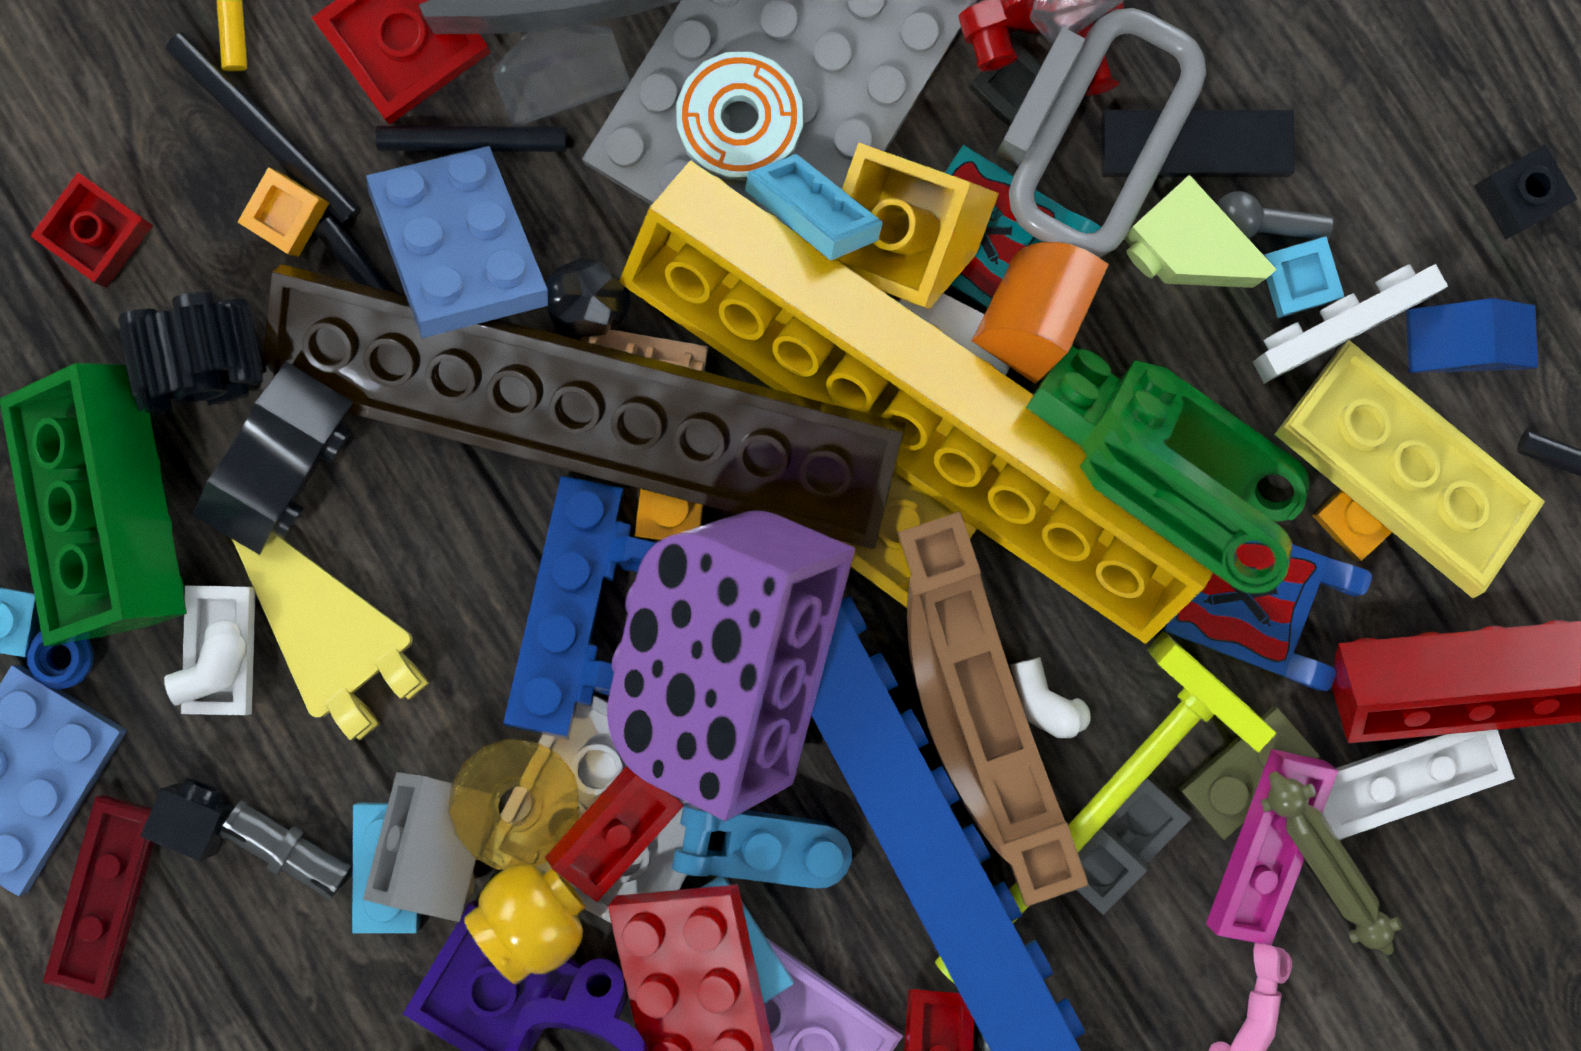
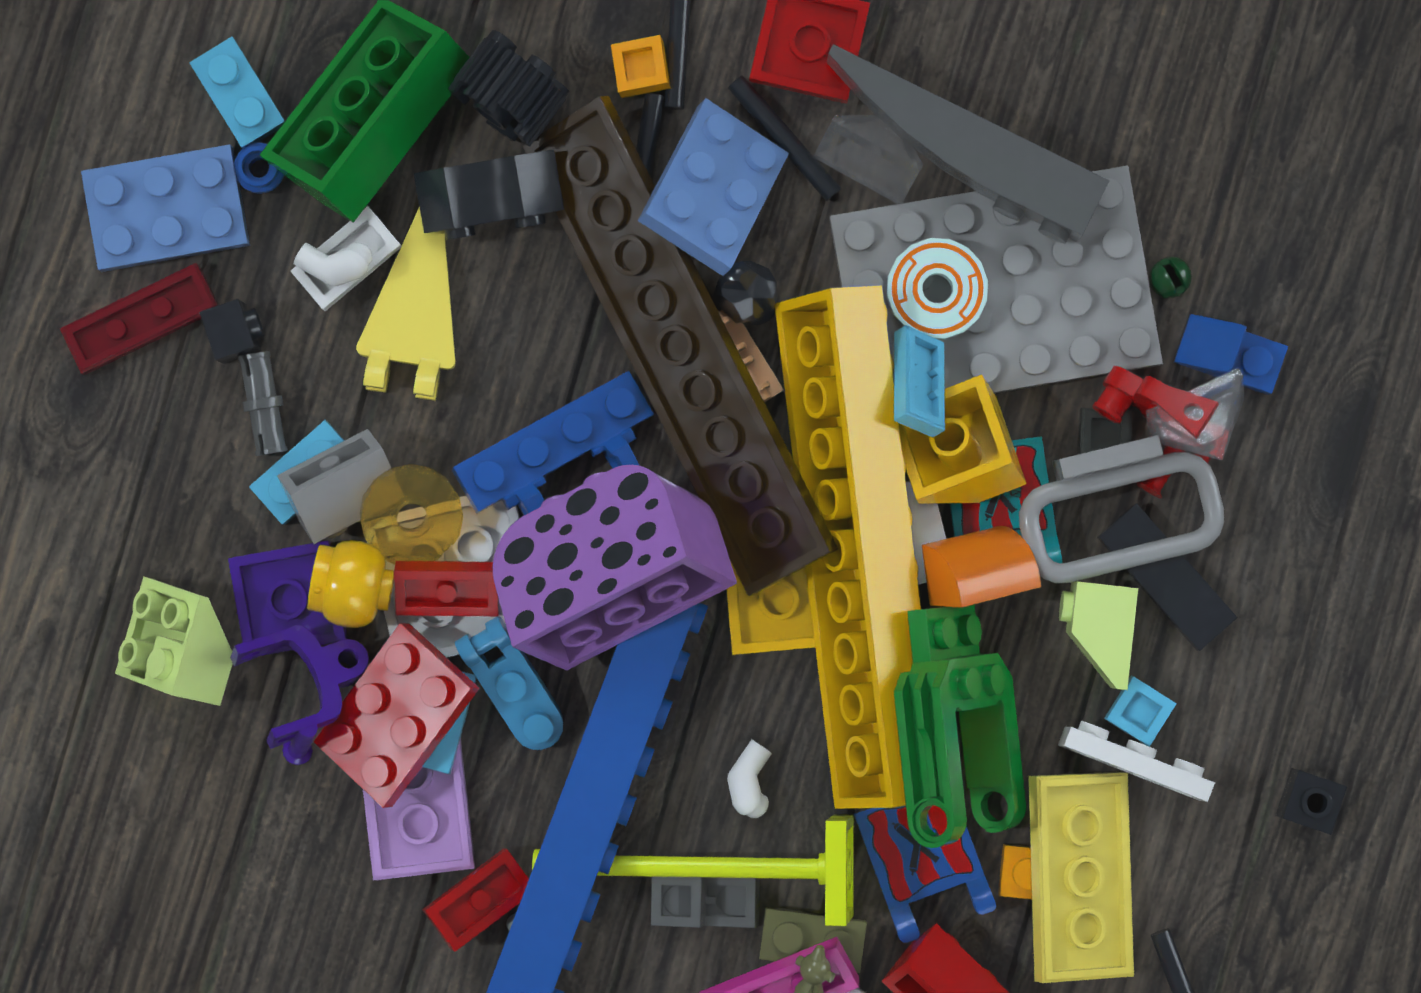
camera: 50 degrees right, 0 degrees up
light orange plate [634,489,704,540] -> none
medium nougat piece [897,511,1088,907] -> none
dark grey bar [1216,191,1333,240] -> none
blue slope [1406,298,1538,373] -> none

